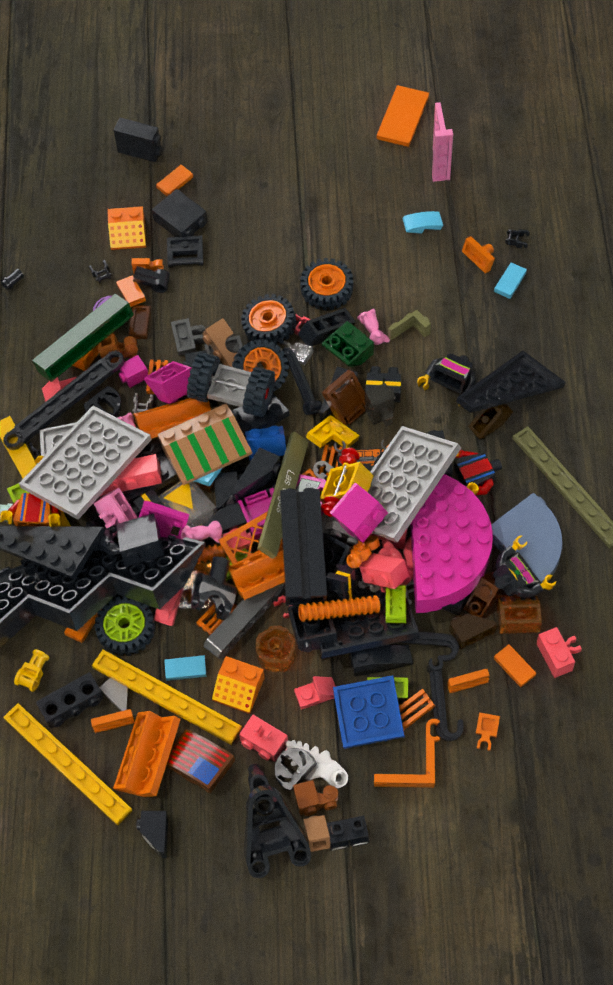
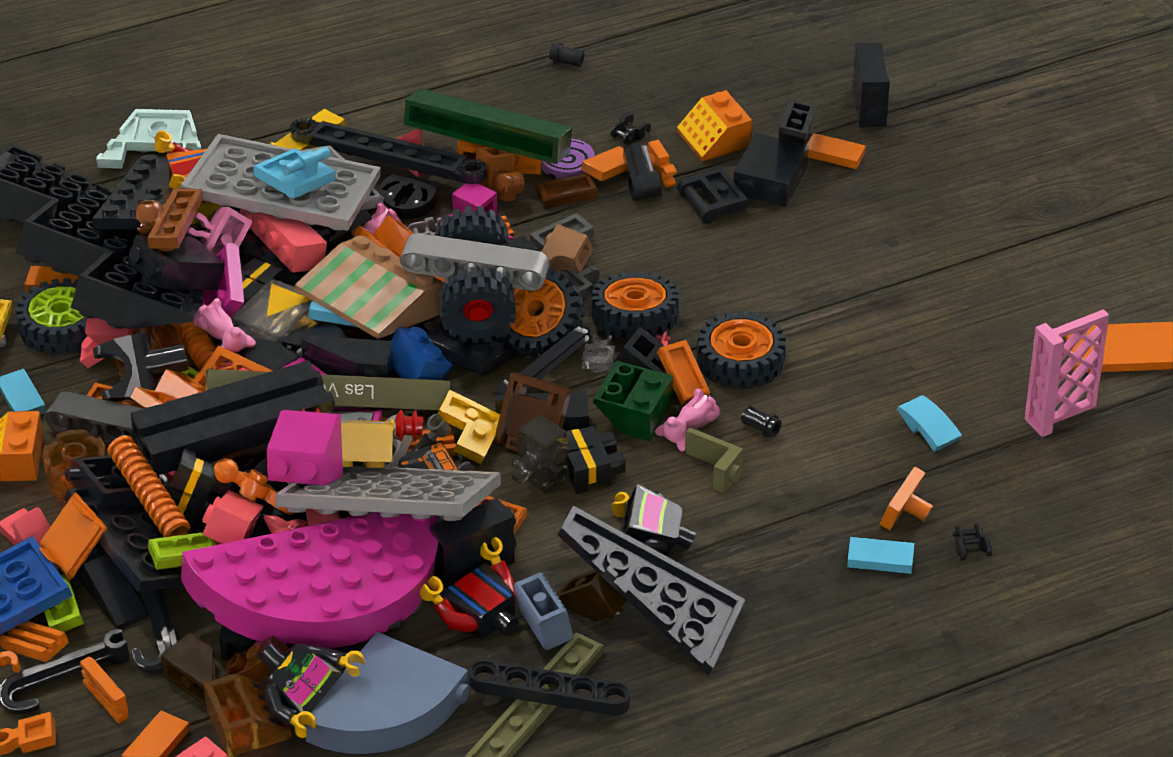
camera: 65 degrees right, 20 degrees down
none -> orange piece [39,493,107,580]
none -> dark orange plate [135,189,203,252]
none -> medium azure plate [253,147,336,199]
none -> light grey beam [400,233,550,291]
none -> black beam [469,660,630,716]
none -> sand blue brick [513,573,573,650]
none -> orange tile [657,340,711,405]
none -> black pin [741,405,782,437]
none -> black slope [778,99,816,144]

